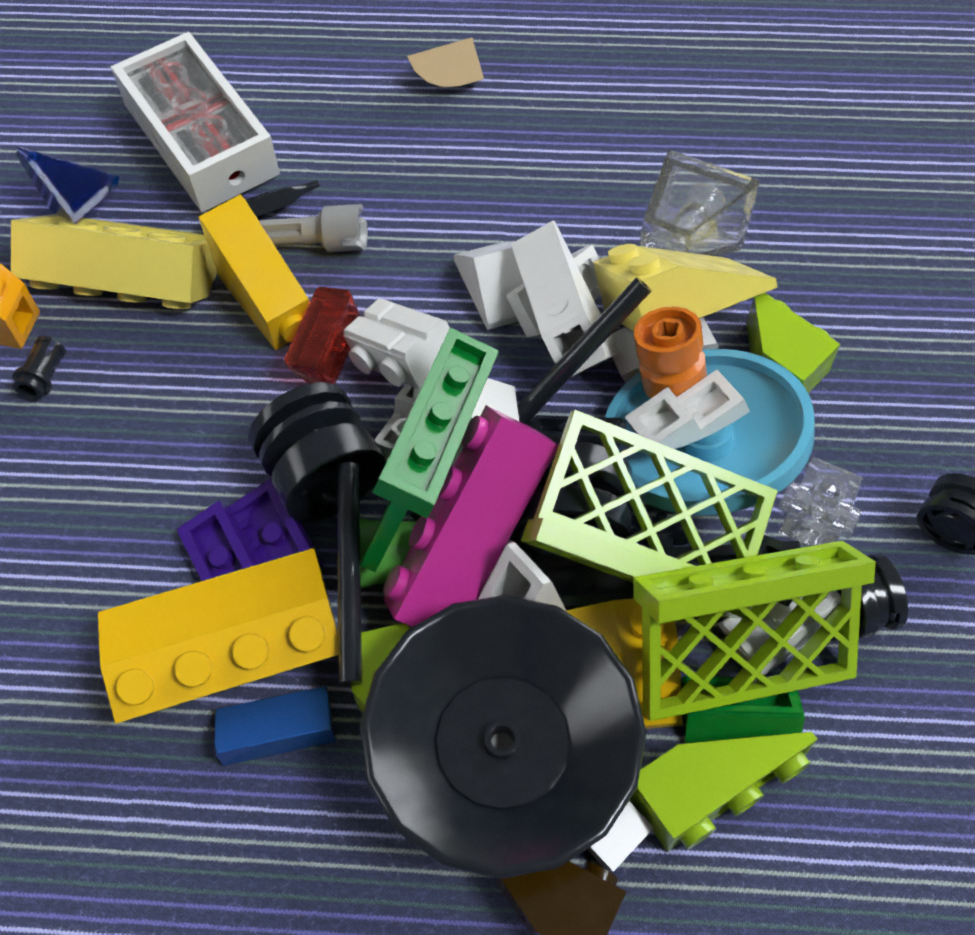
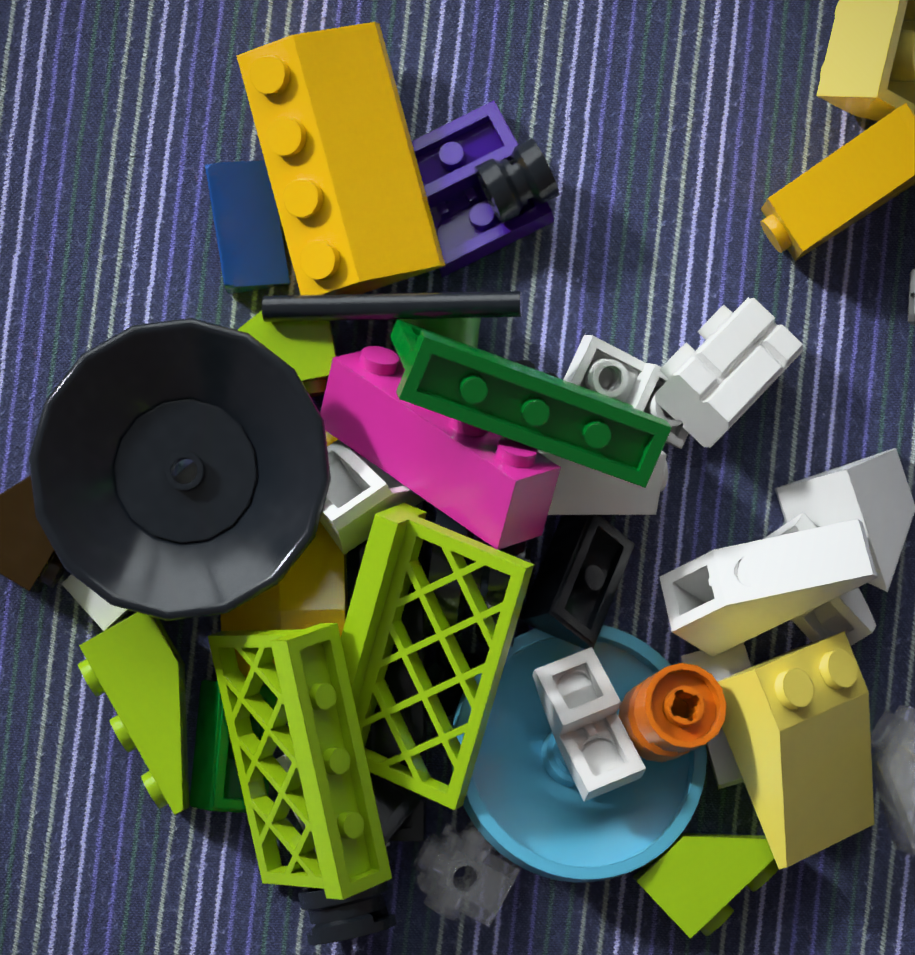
camera: 90 degrees right, 25 degrees up
black wheel [248,382,386,521] -> none
clear red slope [284,286,360,384] -> none
black piece [517,277,652,424] -> none
none -> black wheel [474,139,560,224]

